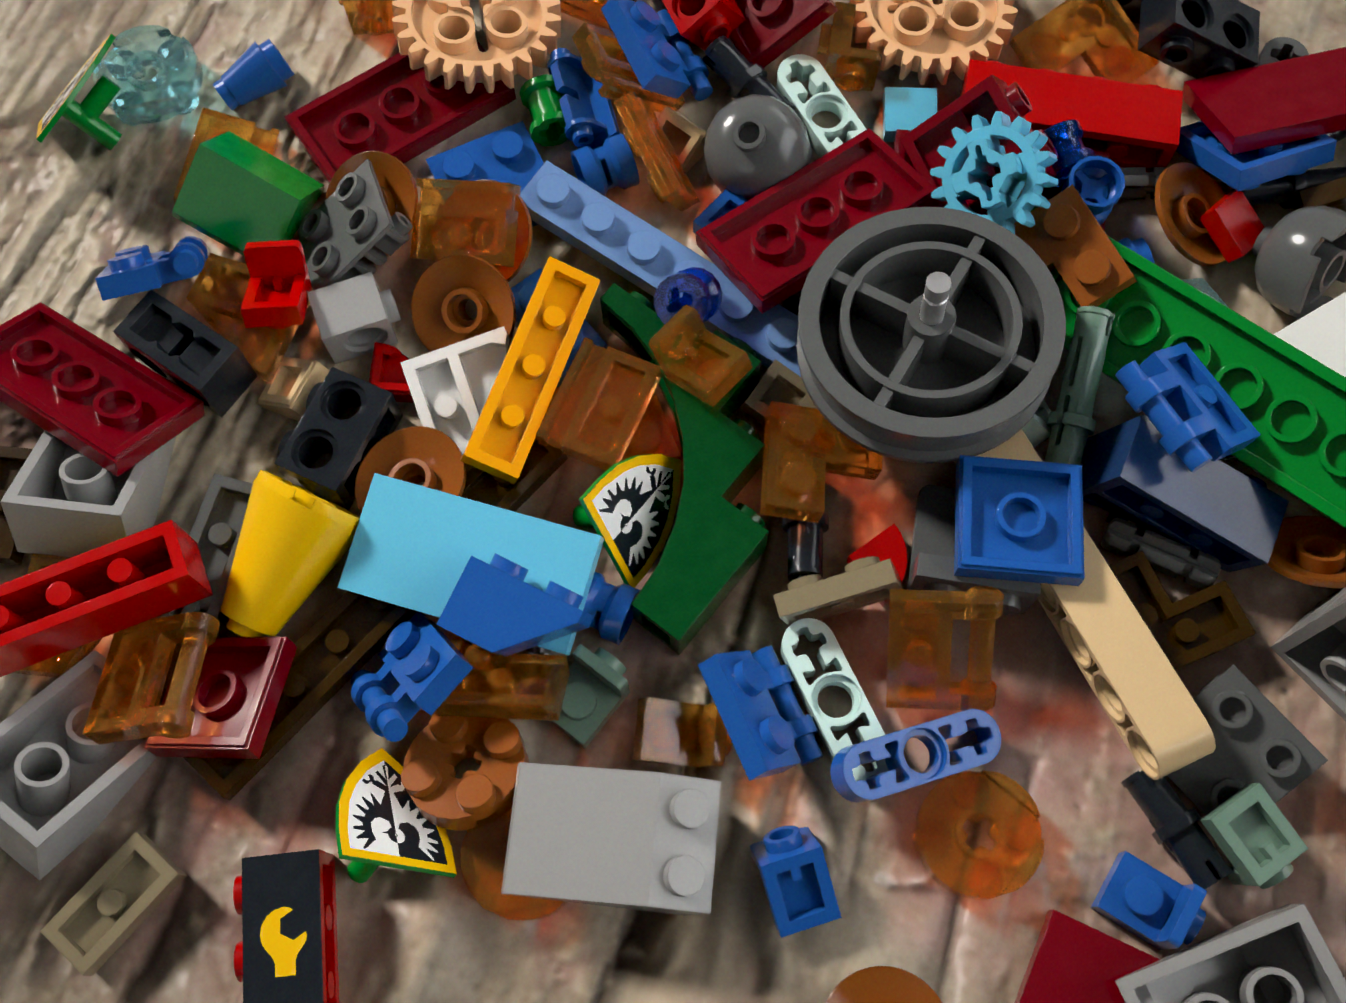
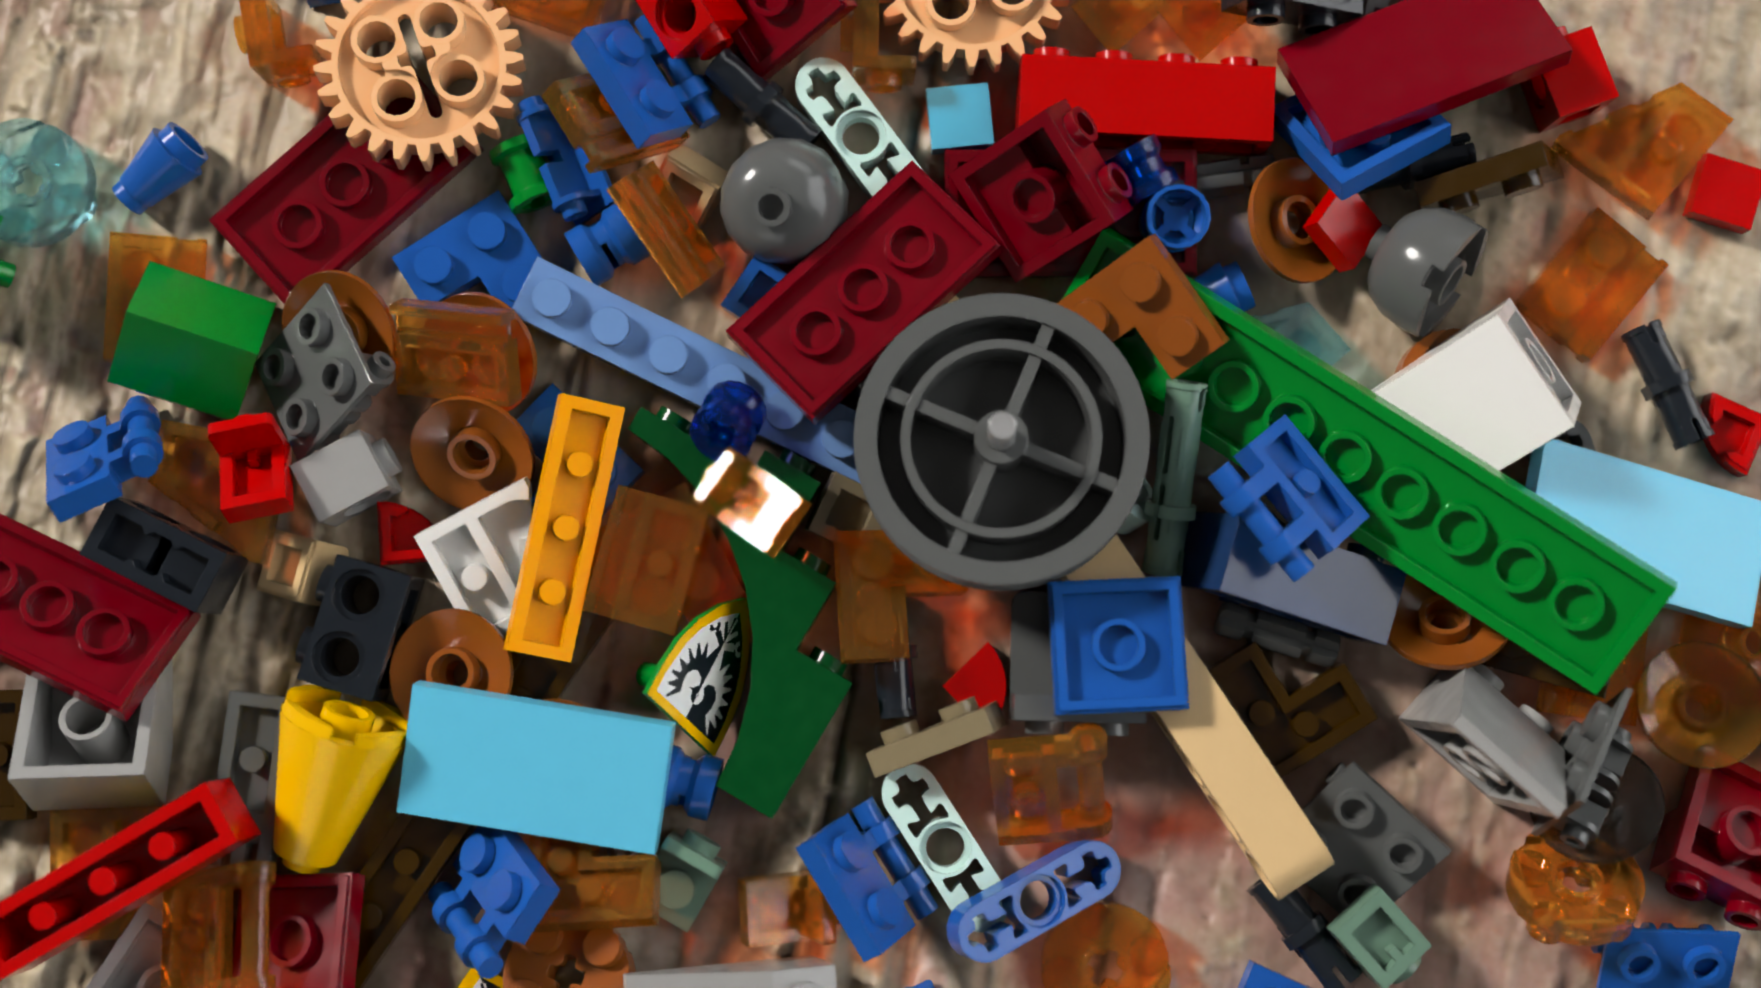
camera: 15 degrees left, 15 degrees up
blue slope [436,553,594,656] -> none
medium azure gear [930,111,1058,234] -> none

